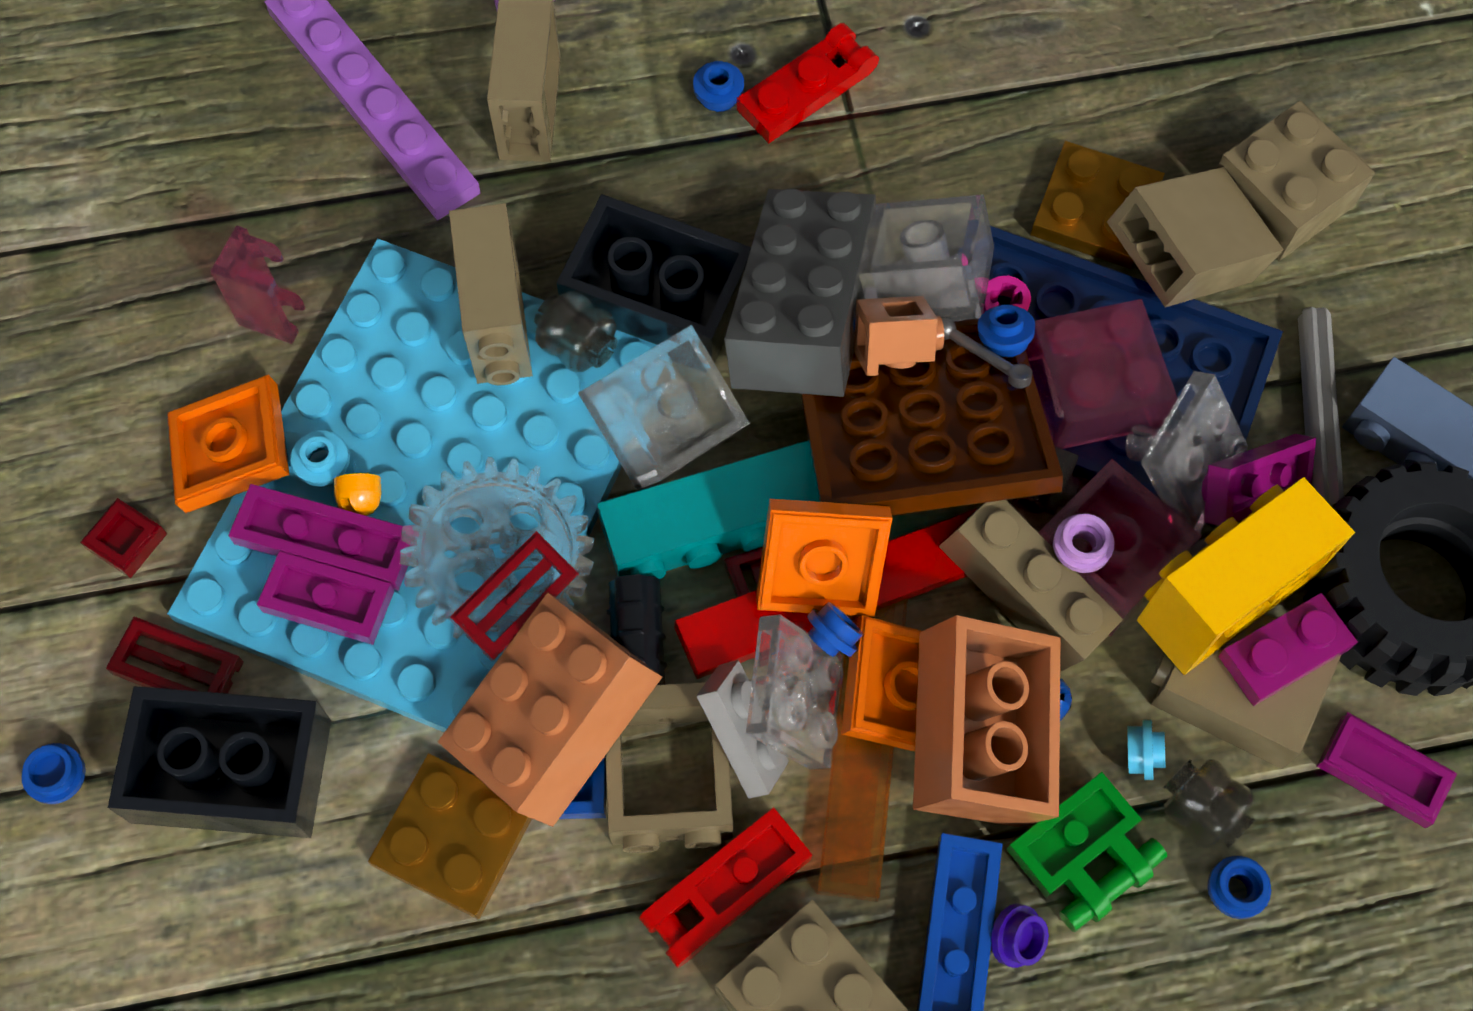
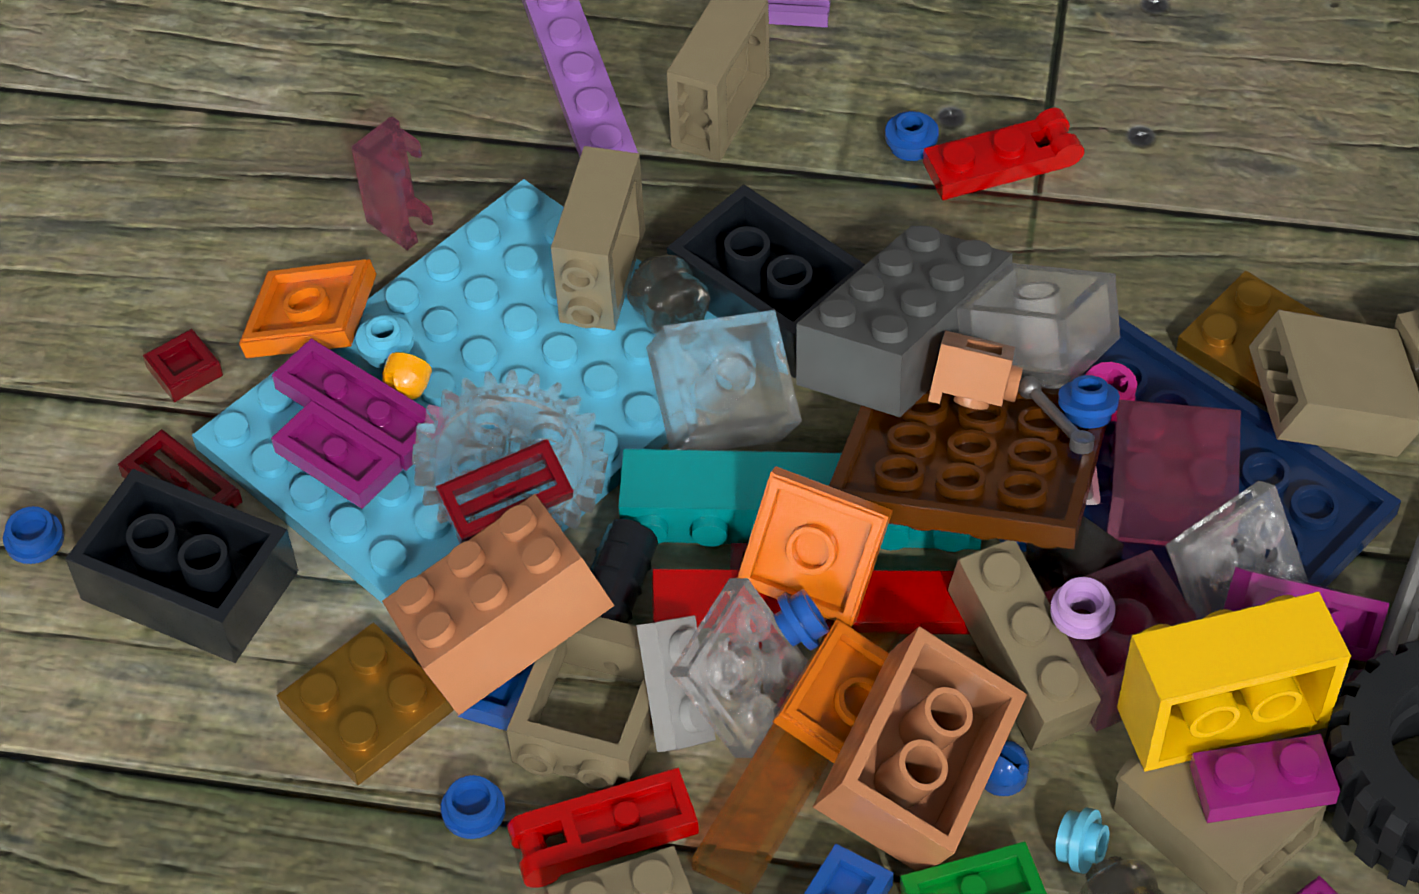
camera: 25 degrees right, 15 degrees down
none -> blue plate [441,775,506,839]

